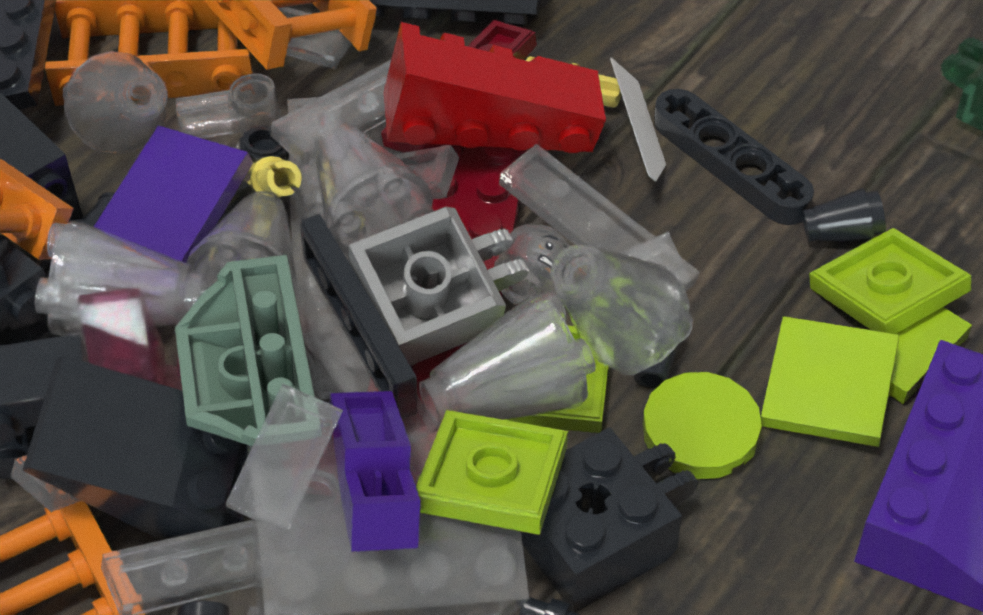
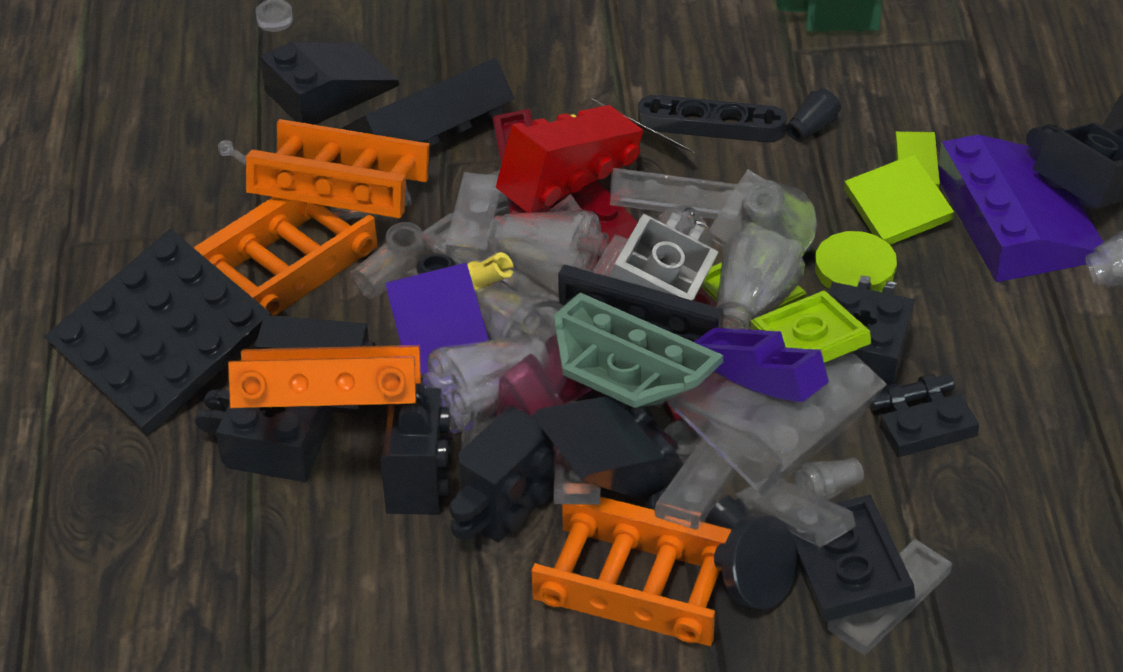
camera: 40 degrees left, 5 degrees down
clear cone [63,51,168,155] -> none
clear tile [226,383,343,534] -> none
lime tile [809,228,971,334] -> none

